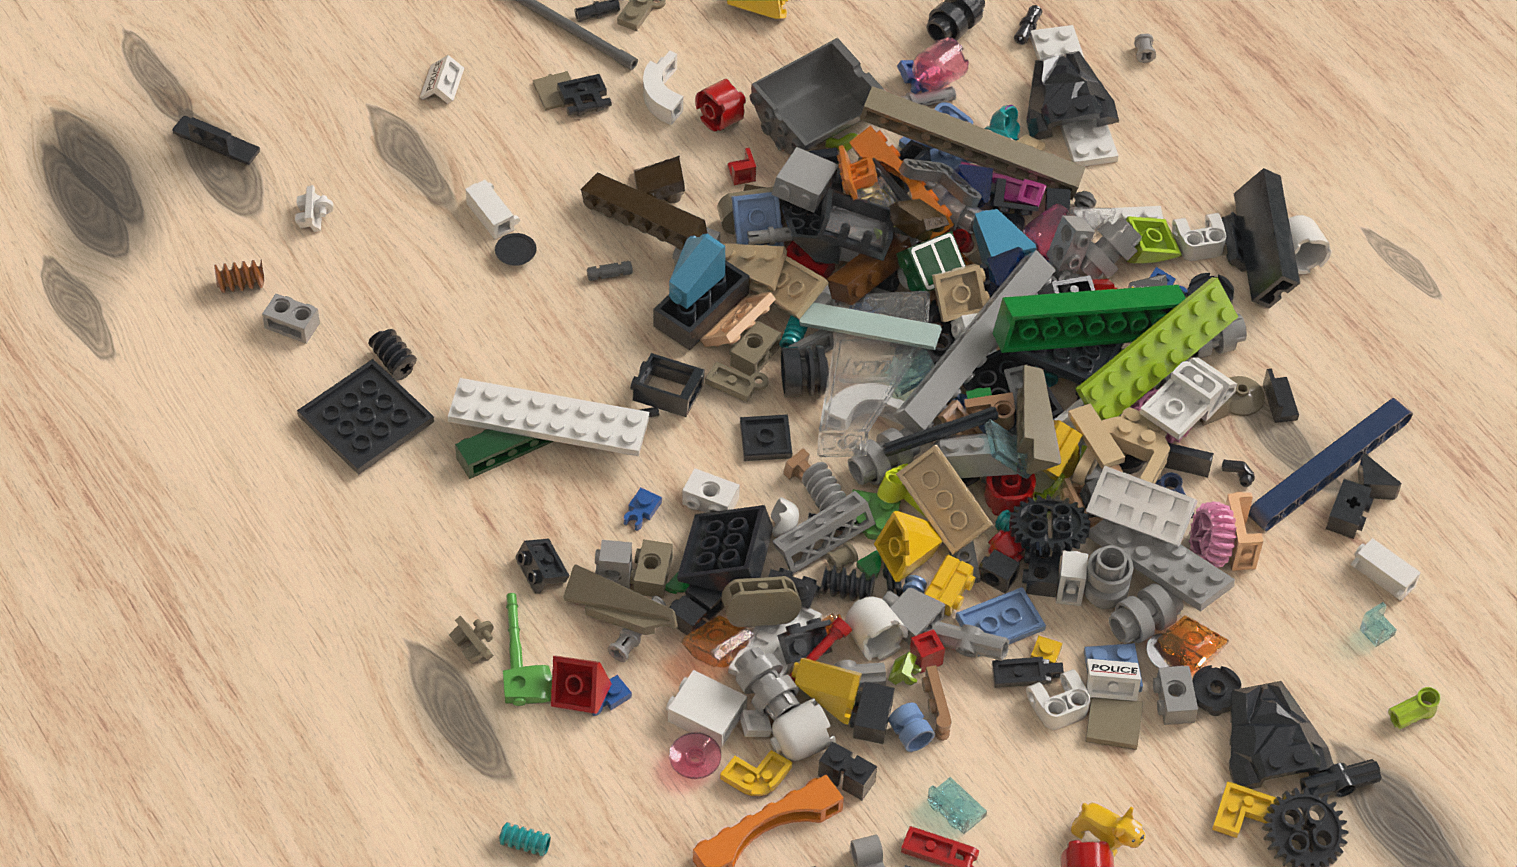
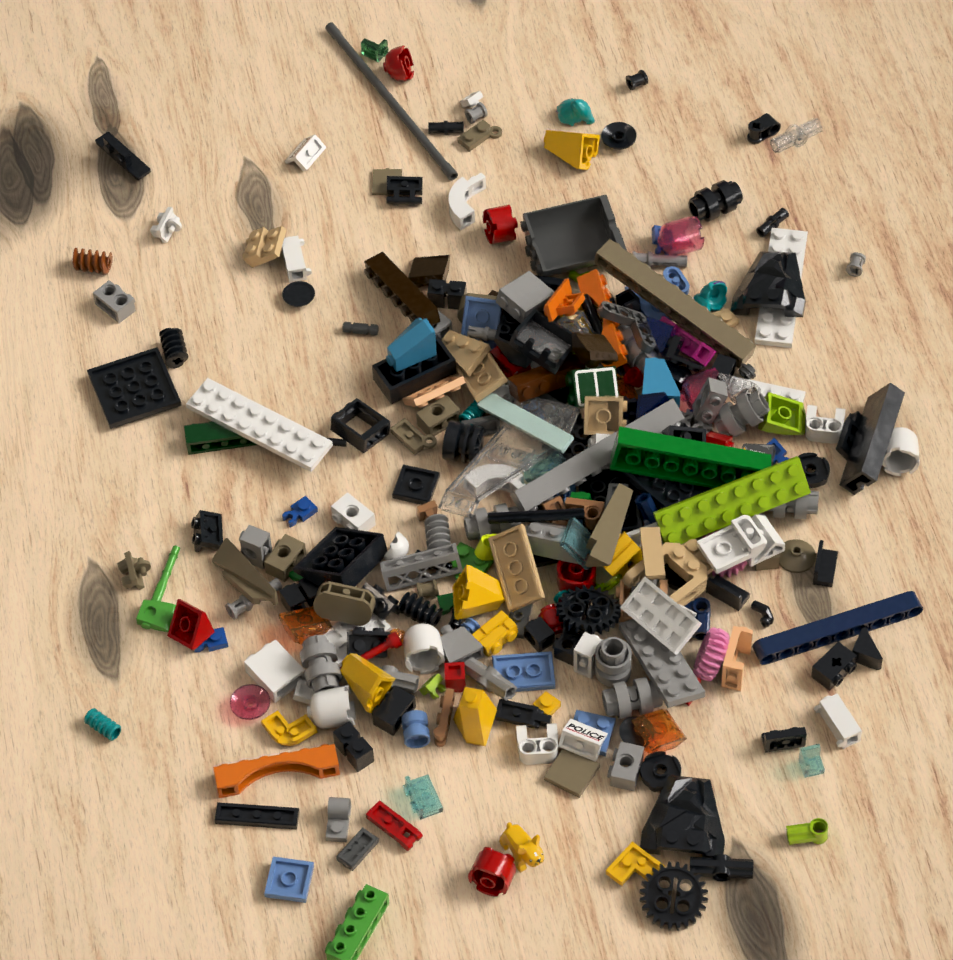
camera: 25 degrees right, 0 degrees up
red panel [727,148,756,186] -> none
none -> tan plate [242,226,286,268]
none -> black piece [427,279,467,309]
none -> yellow slope [453,687,497,747]
none -> dark blue piece [635,493,660,526]
none -> black bracket [761,727,807,753]

